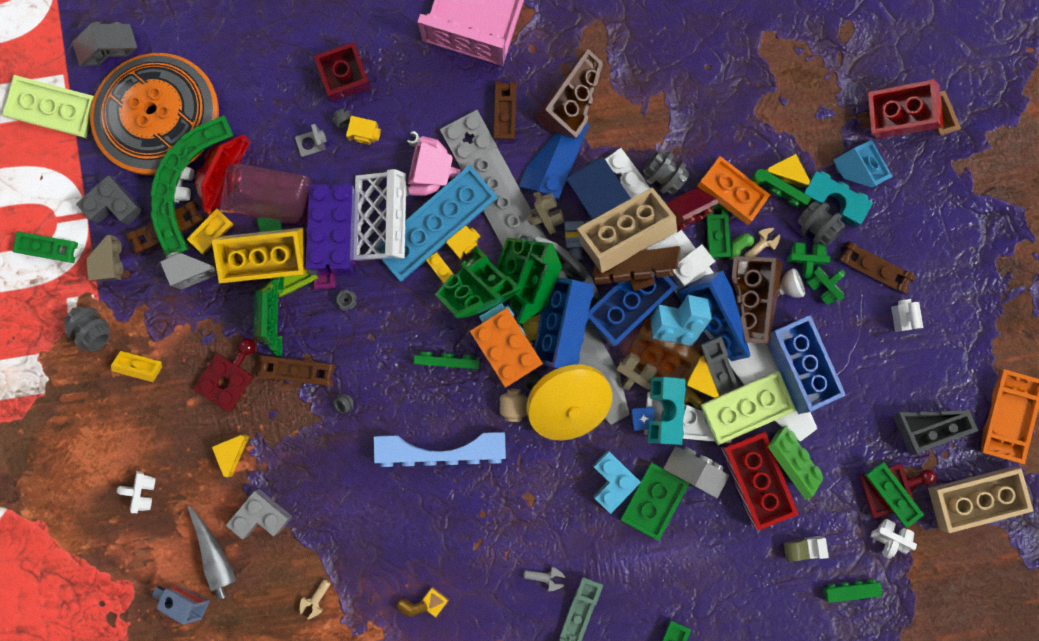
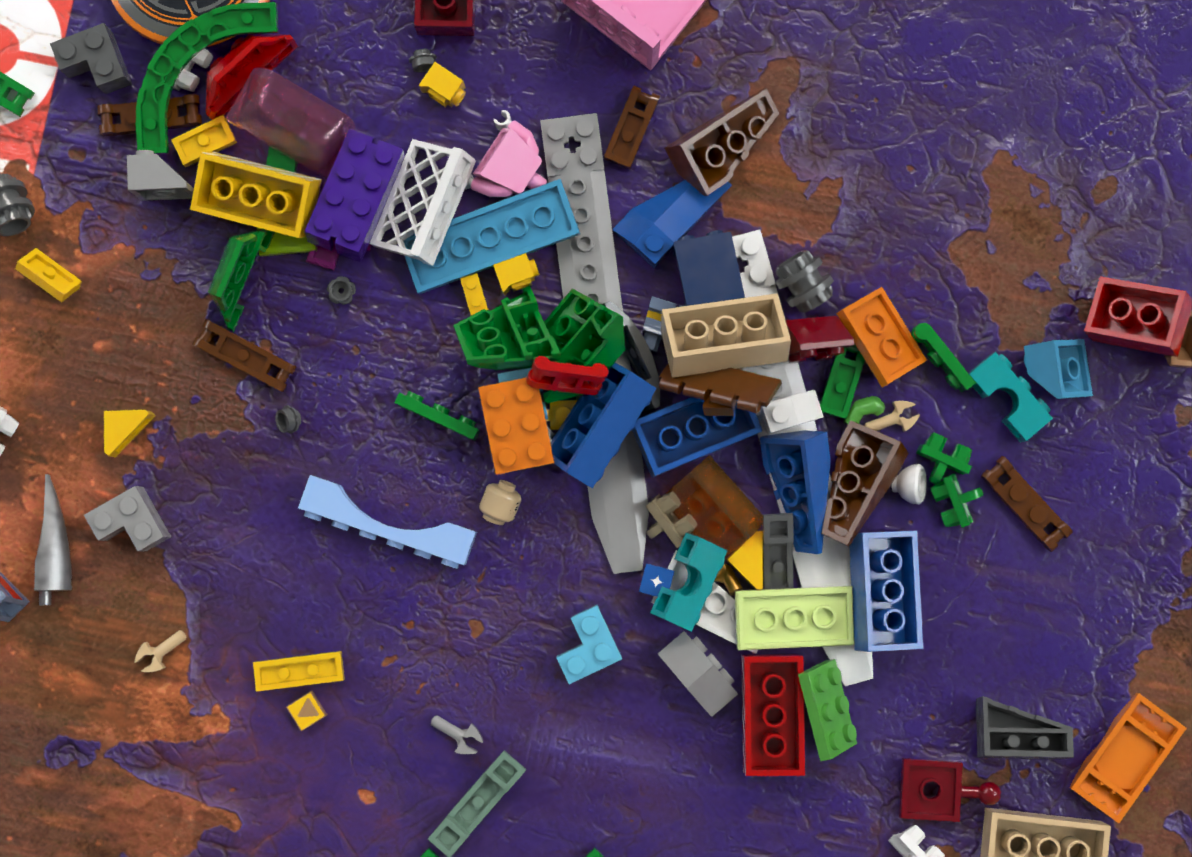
camera: 25 degrees right, 0 degrees up
dark tan slope [87,235,123,282] -> none
dark red plate [193,338,256,413] -> none
light grey bracket [295,124,327,157] -> none
pearl gold arm [397,599,428,617] -> none
dark grey plate [523,373,542,392] -> none
dark tan hips [526,191,565,234] -> none
yellow dish [526,364,612,440] -> none
green plate [620,462,690,541] -> none
medium azure brick [650,295,712,346] -> none
yellow slope [766,154,810,189] -> none
leg [783,536,829,561] -> none
dark grey piece [798,202,845,246] -> none
green plate [864,462,924,528] -> none
white brick [891,299,923,332] -> none
none -> yellow plate [253,651,345,692]
none -> red plate [526,356,609,395]

